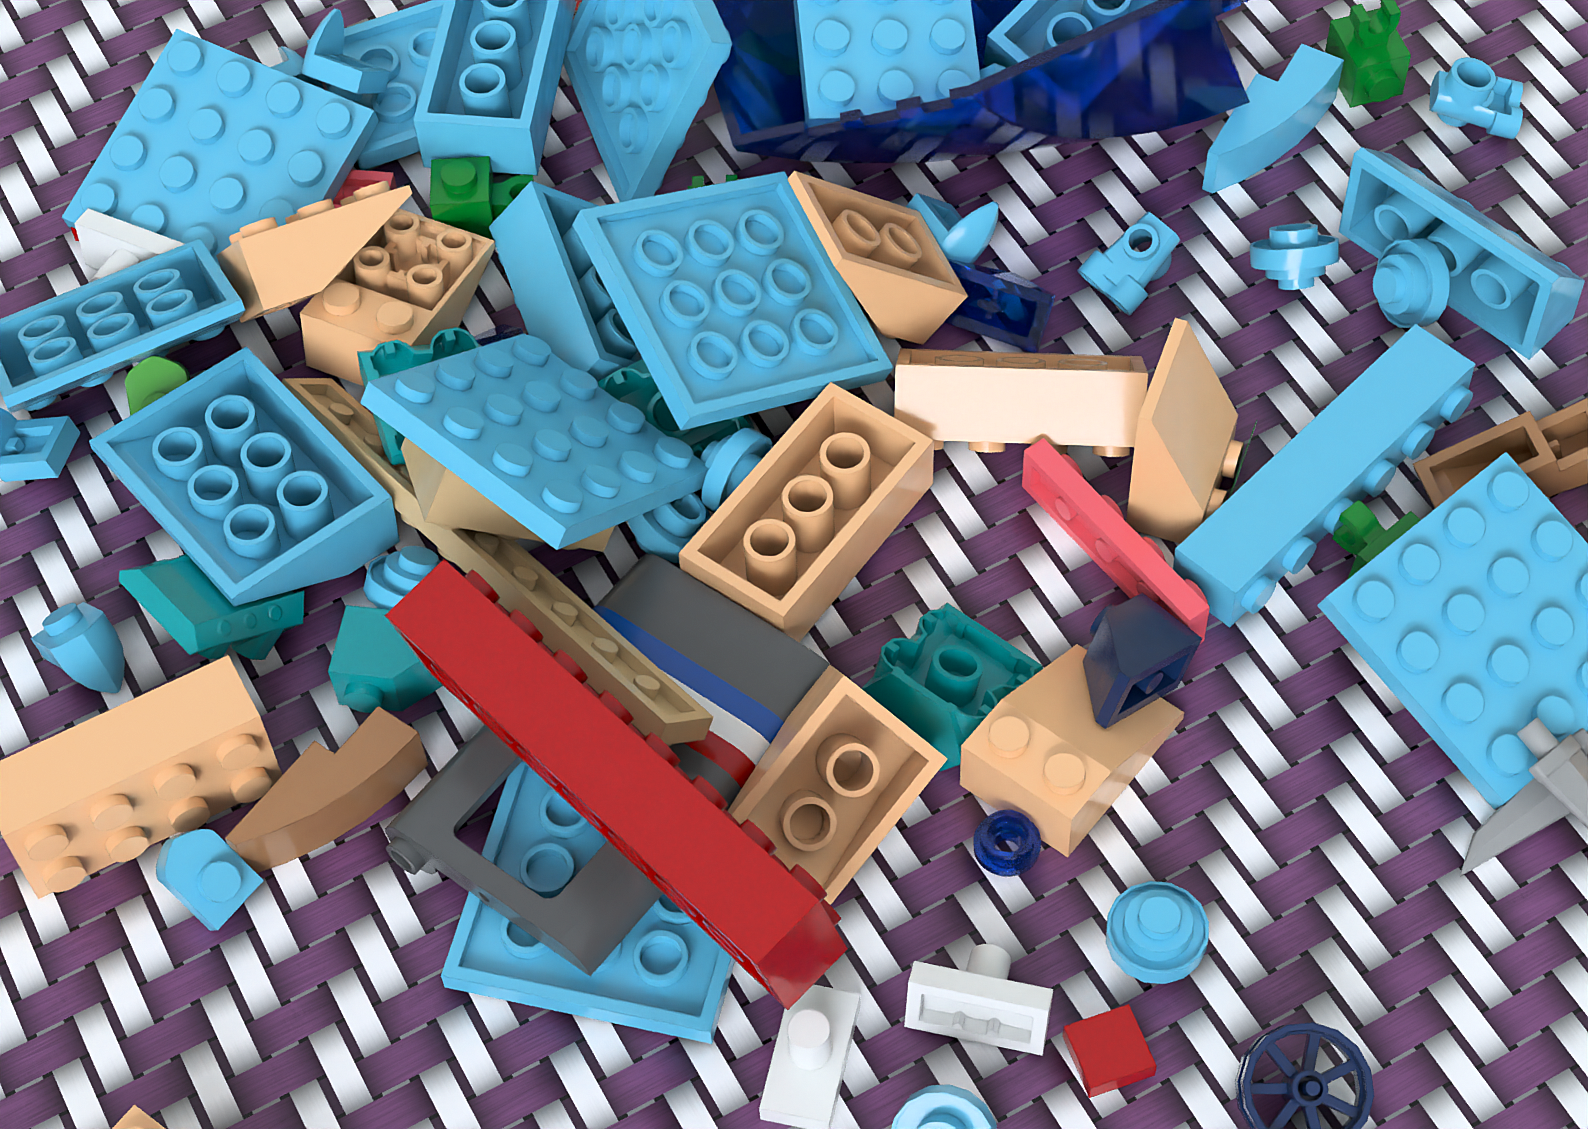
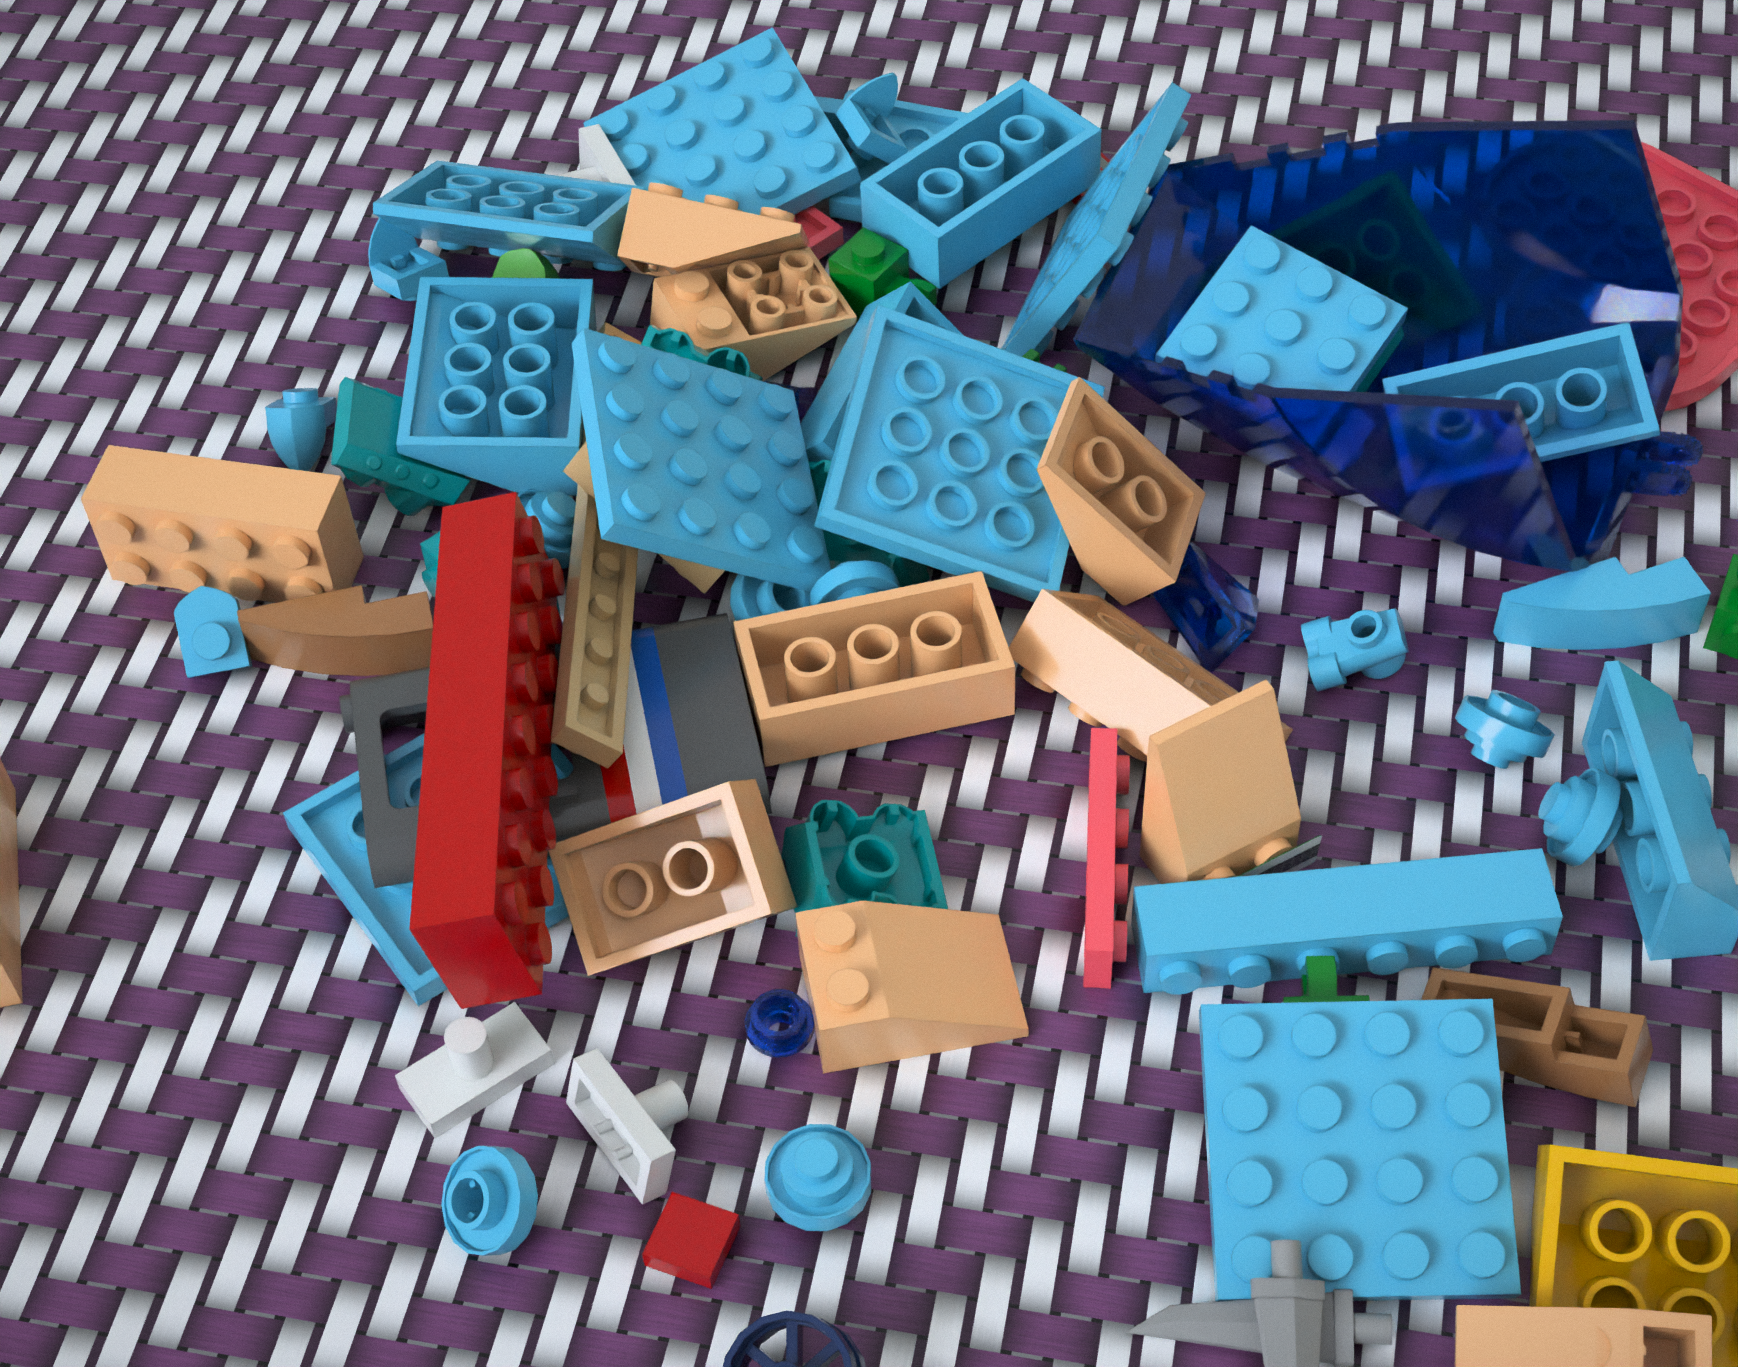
camera: 40 degrees right, 5 degrees down
medium azure plate [906,193,999,270] -> none
dark blue slope [1082,593,1203,729] -> none

